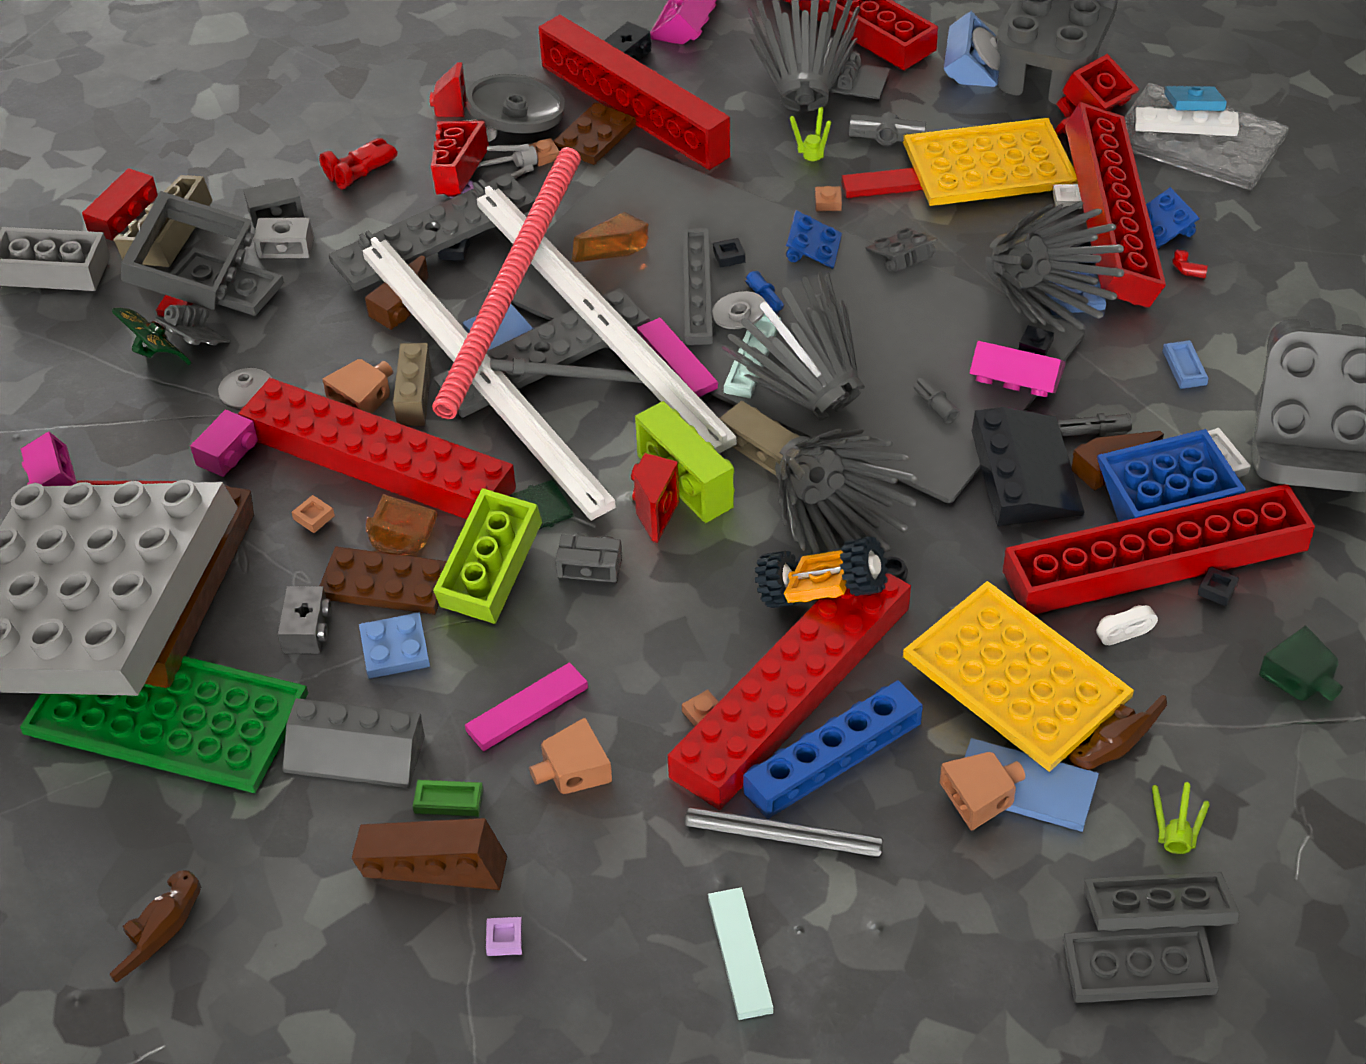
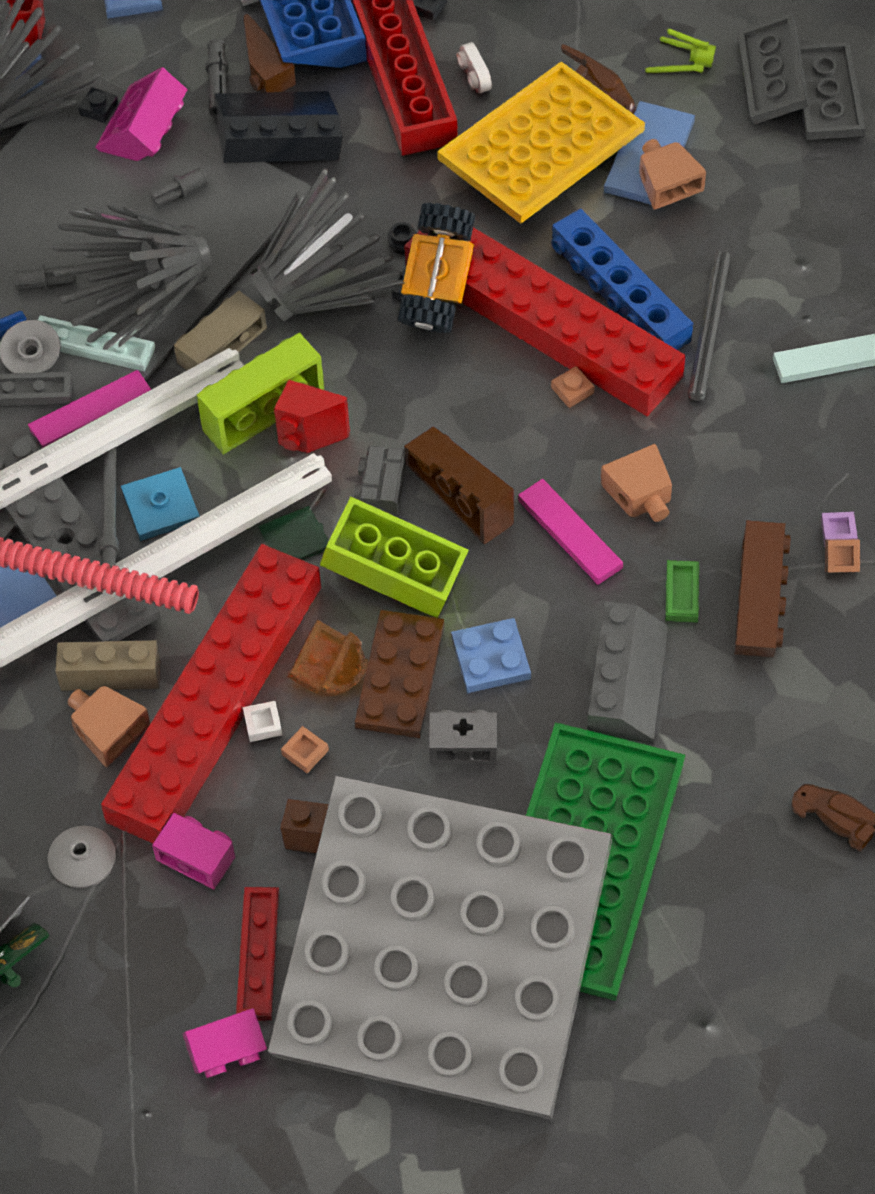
camera: 90 degrees left, 10 degrees up
none -> dark azure plate [121,467,200,541]
none -> white plate [243,701,282,742]
none -> reddish brown wedge [404,426,515,545]
none -> nougat plate [825,538,860,572]

